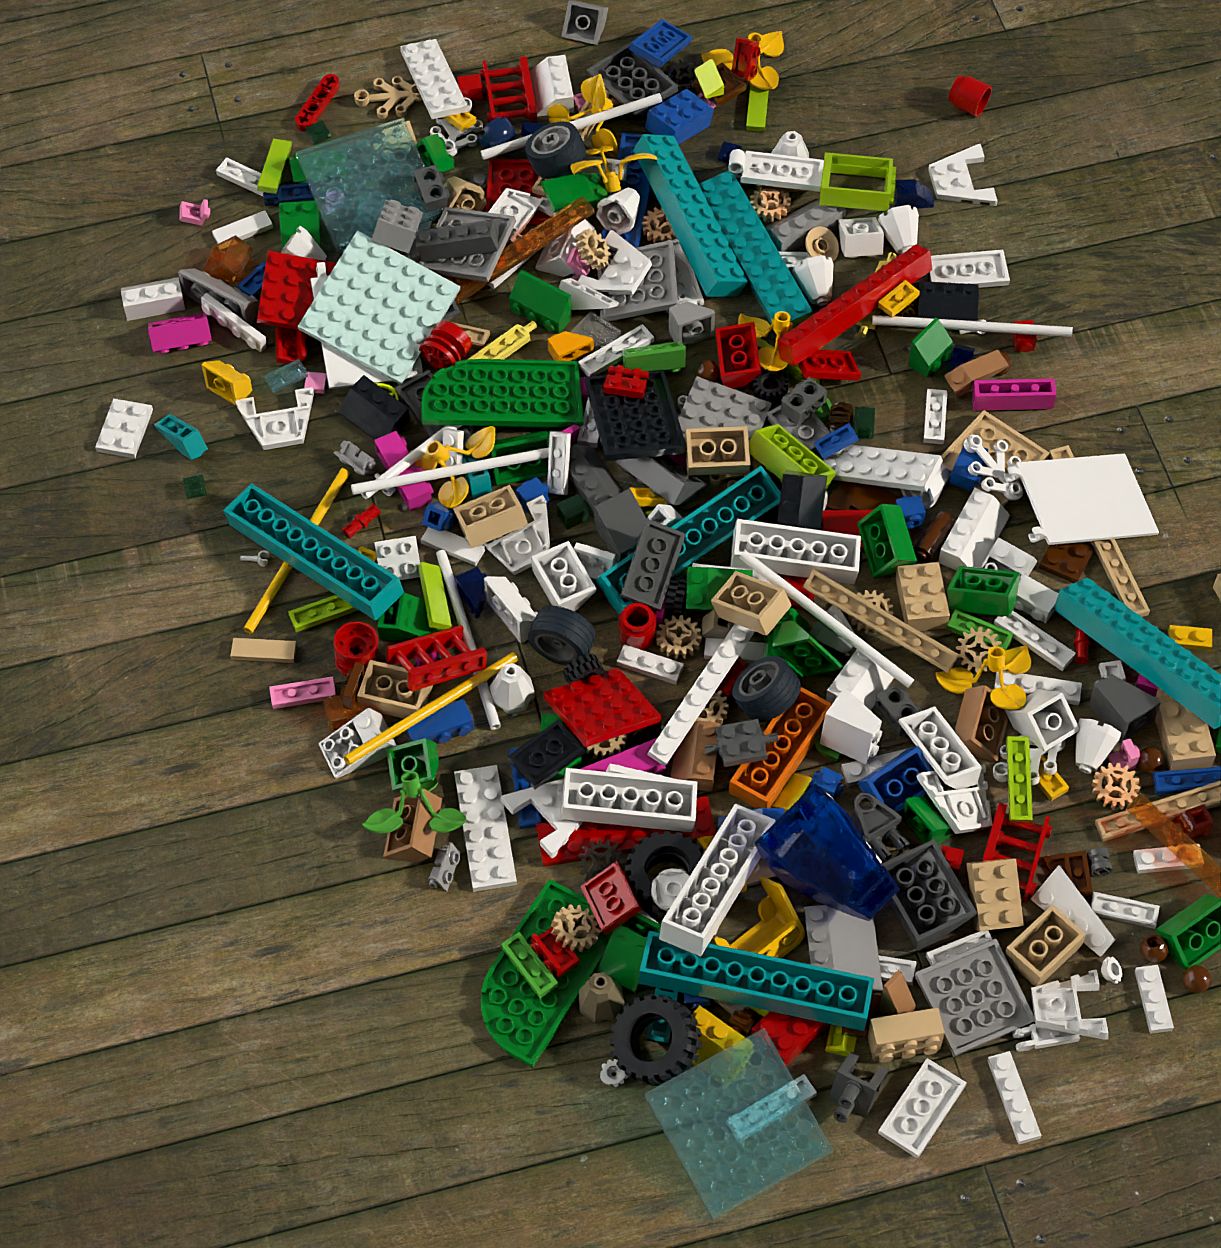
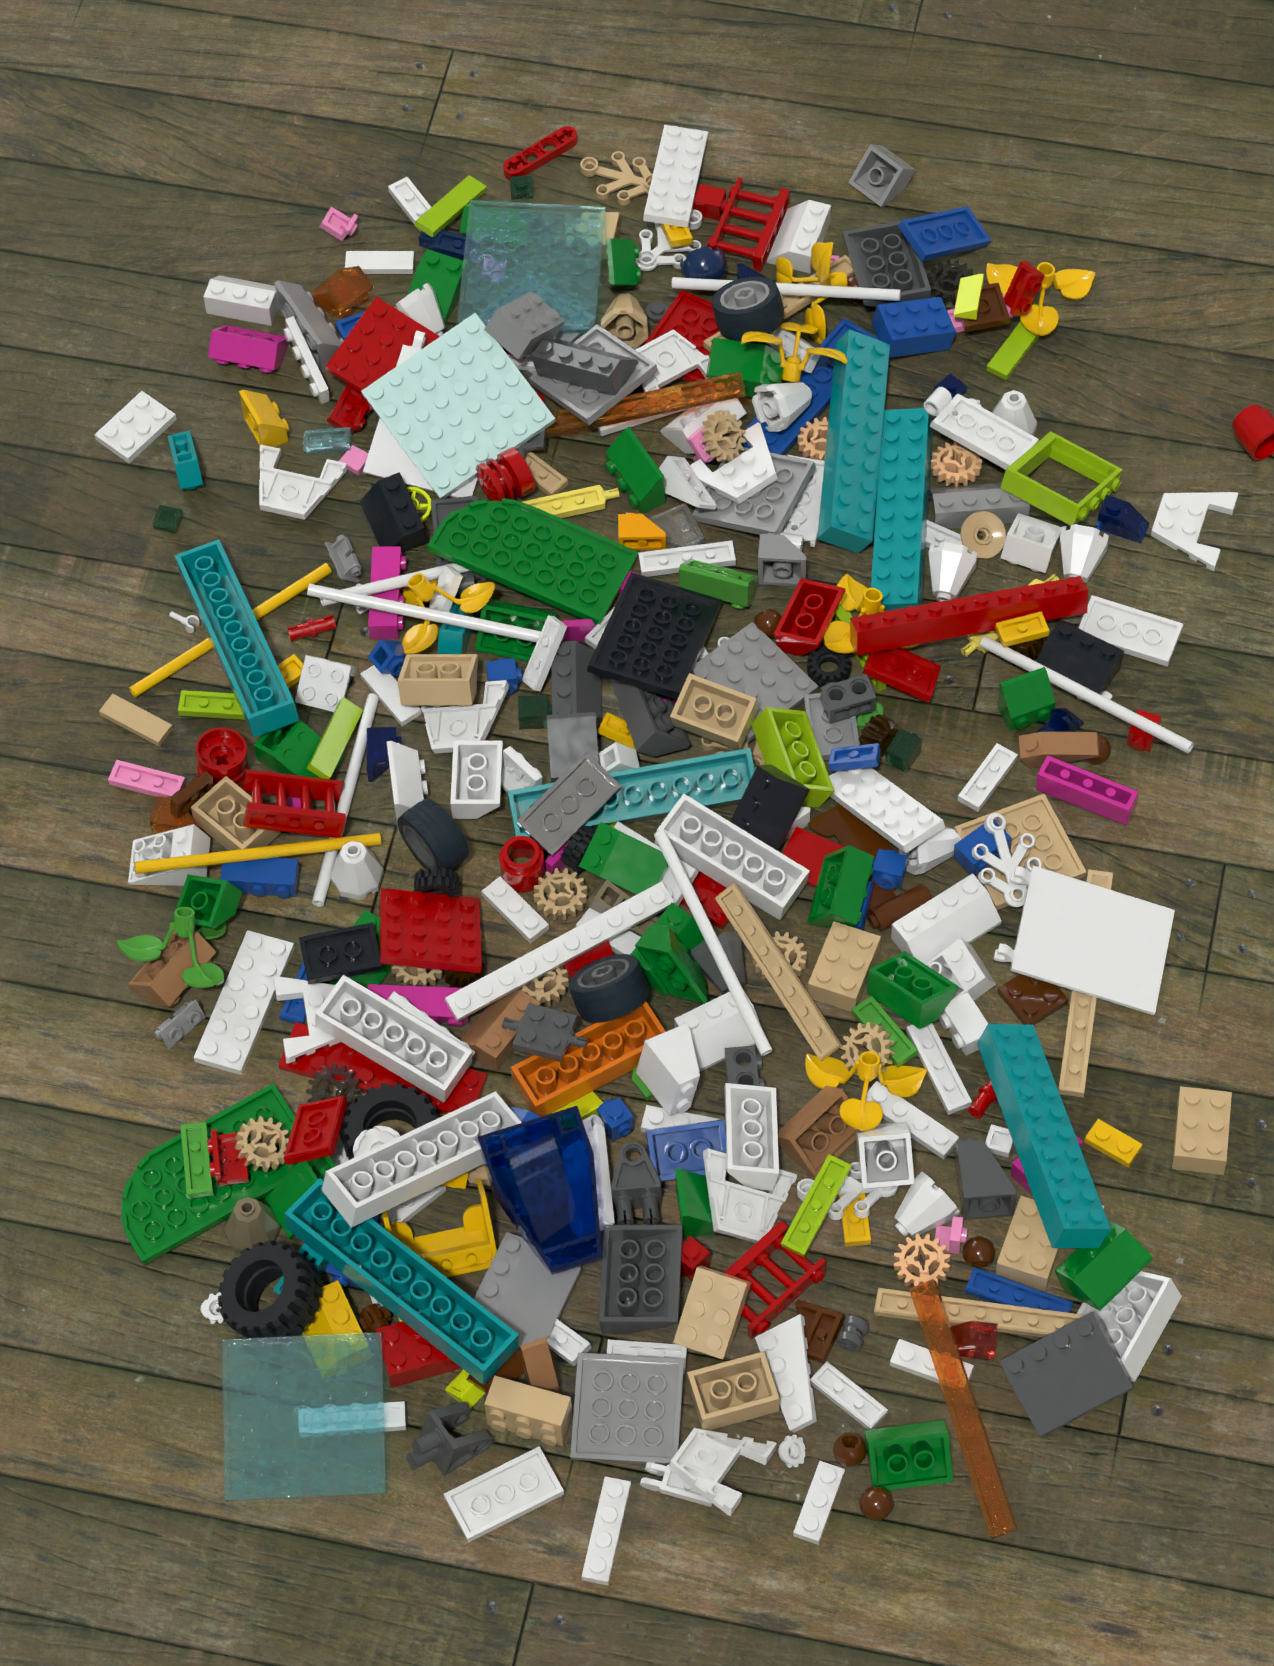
camera: 30 degrees right, 0 degrees up
dark grey brick [413,165,450,213] -> none
red plate [603,365,649,399] -> none
tan brick [711,571,792,636] -> none

